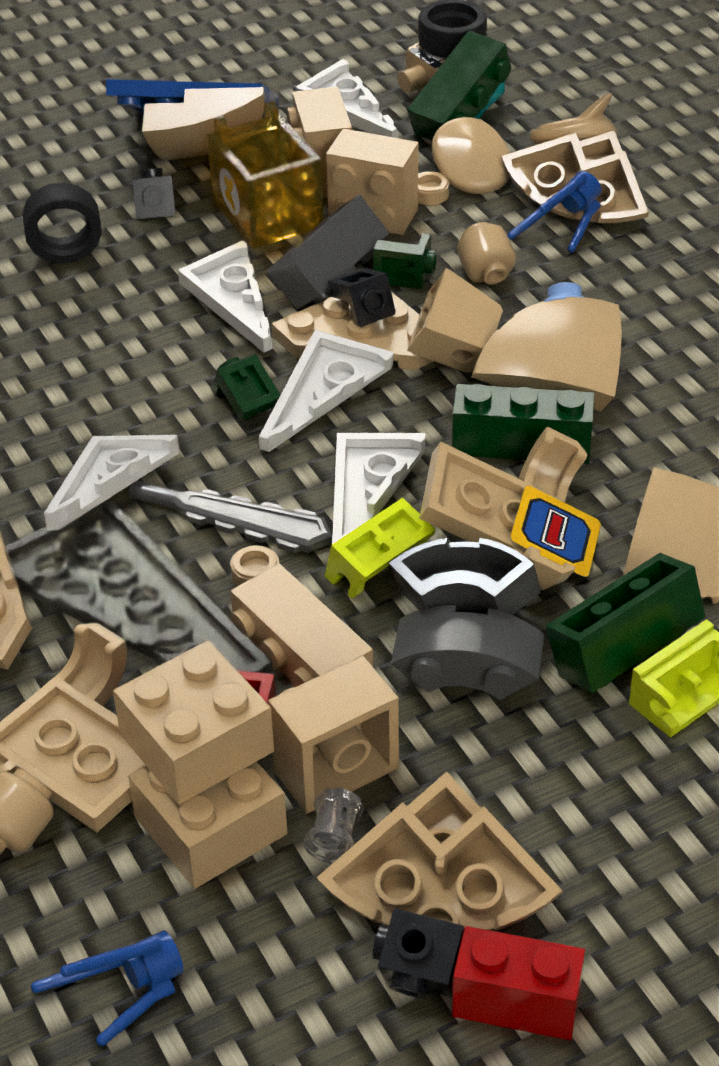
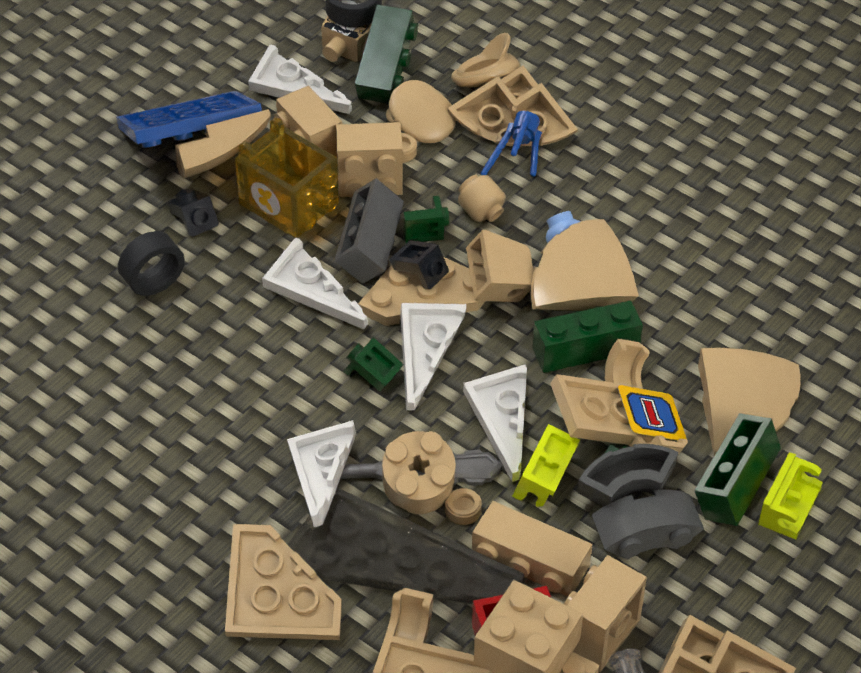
camera: 25 degrees left, 5 degrees up
none -> tan brick [382,431,456,514]

